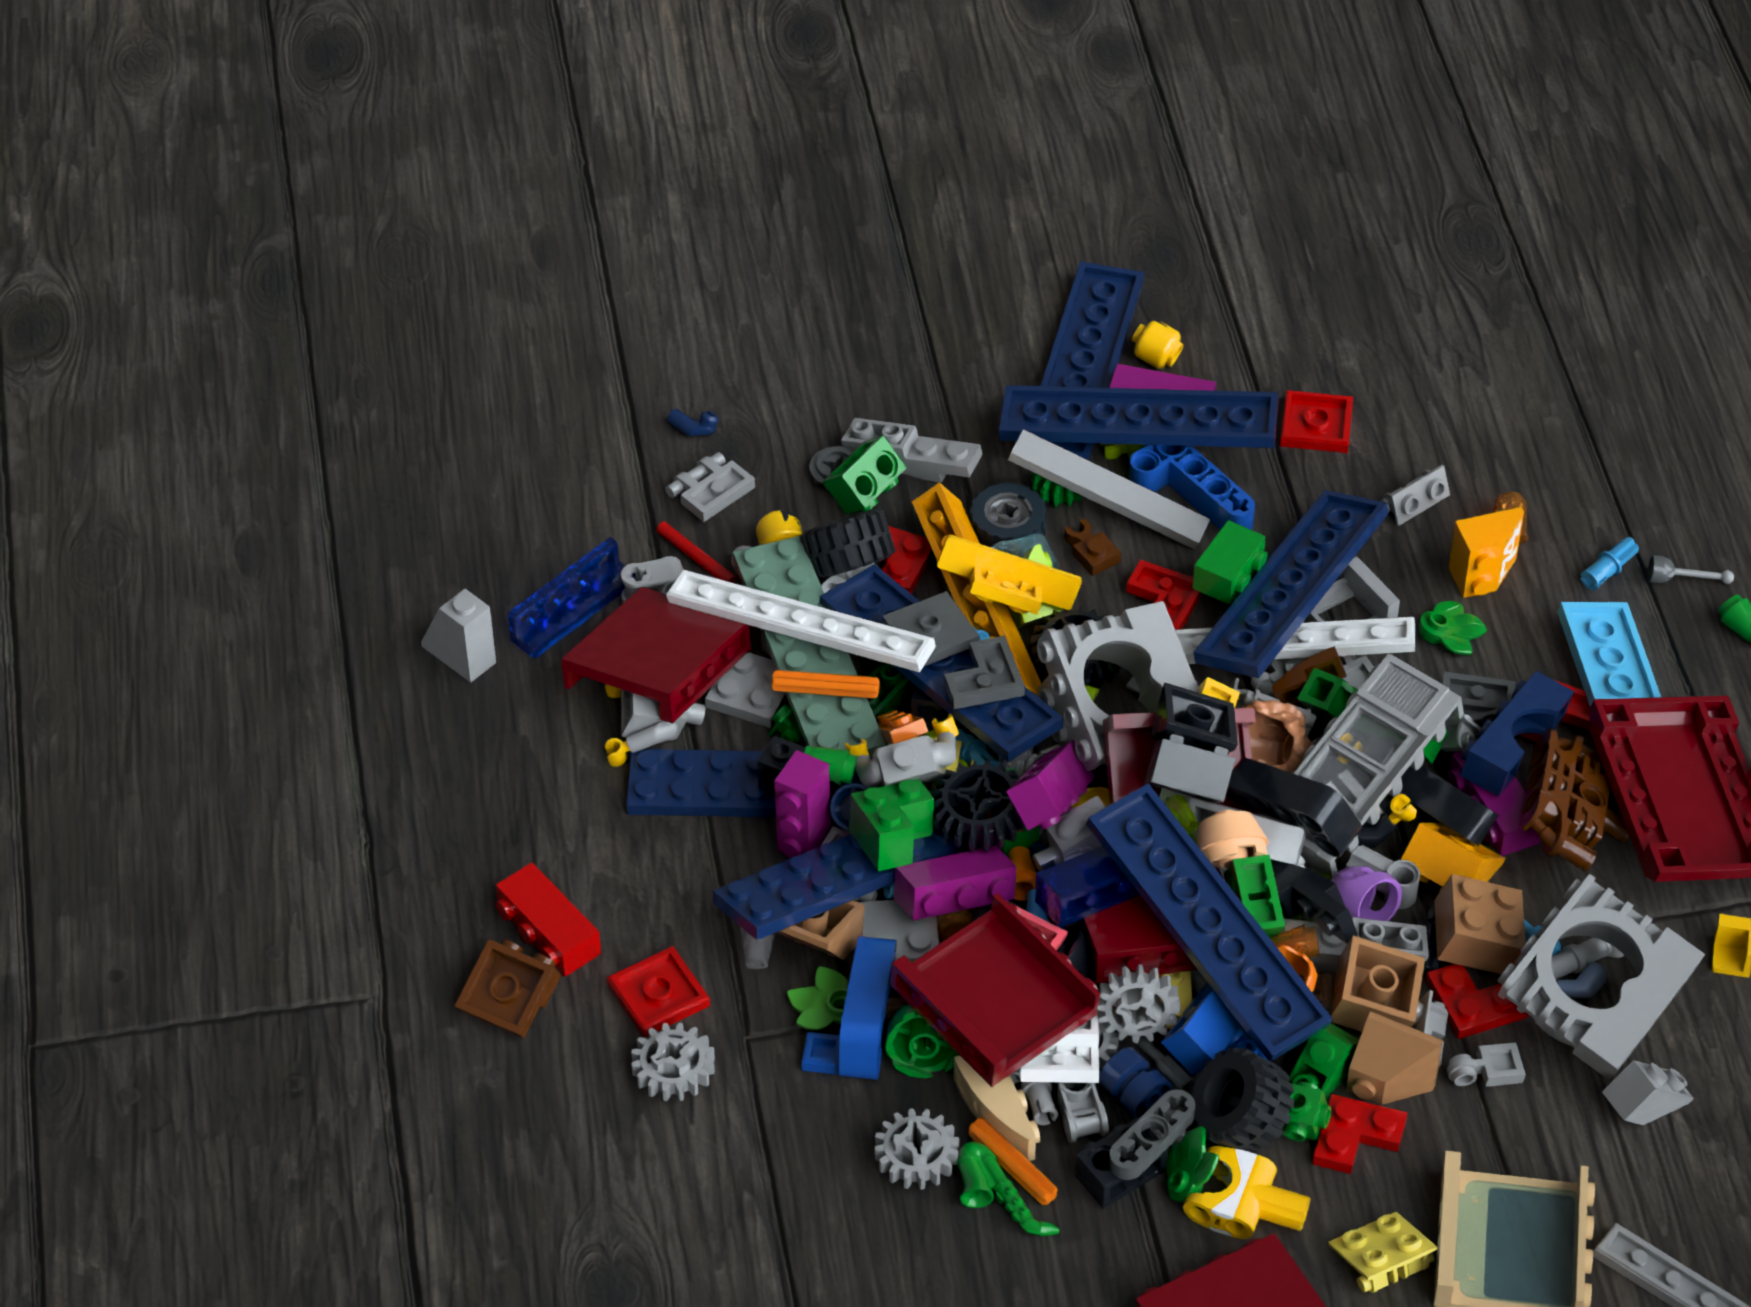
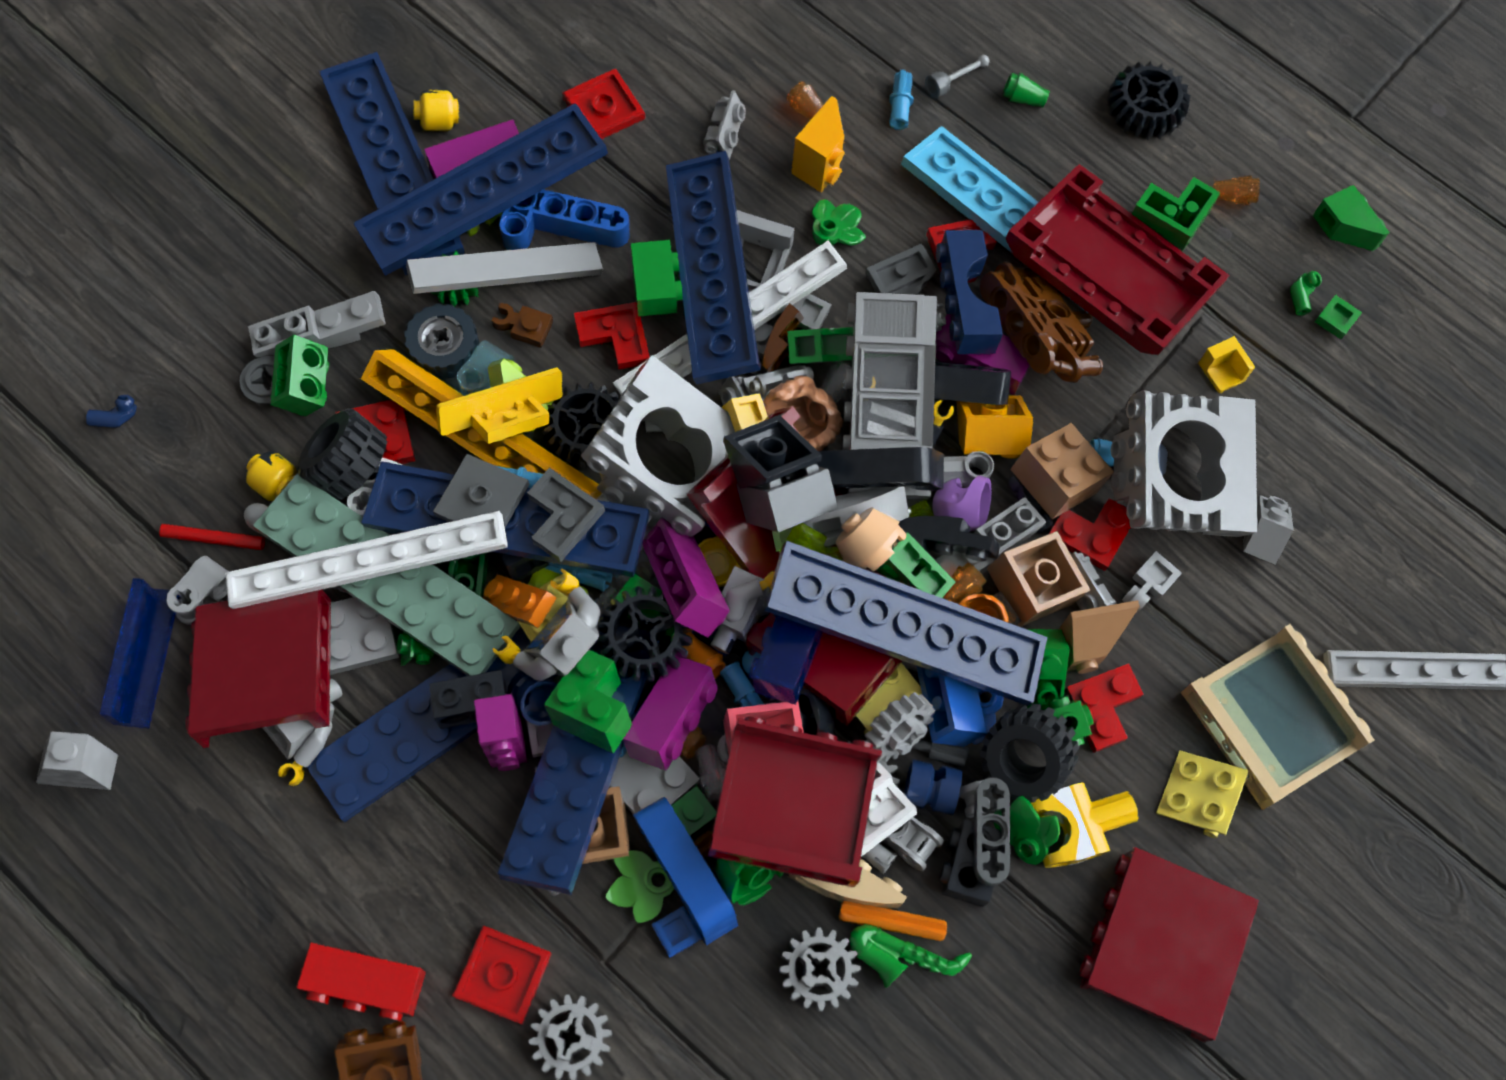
camera: 45 degrees left, 20 degrees up
light grey plate [665,452,755,522] -> none
orange axle [772,670,880,699] -> none
green cone [804,745,858,785] -> none

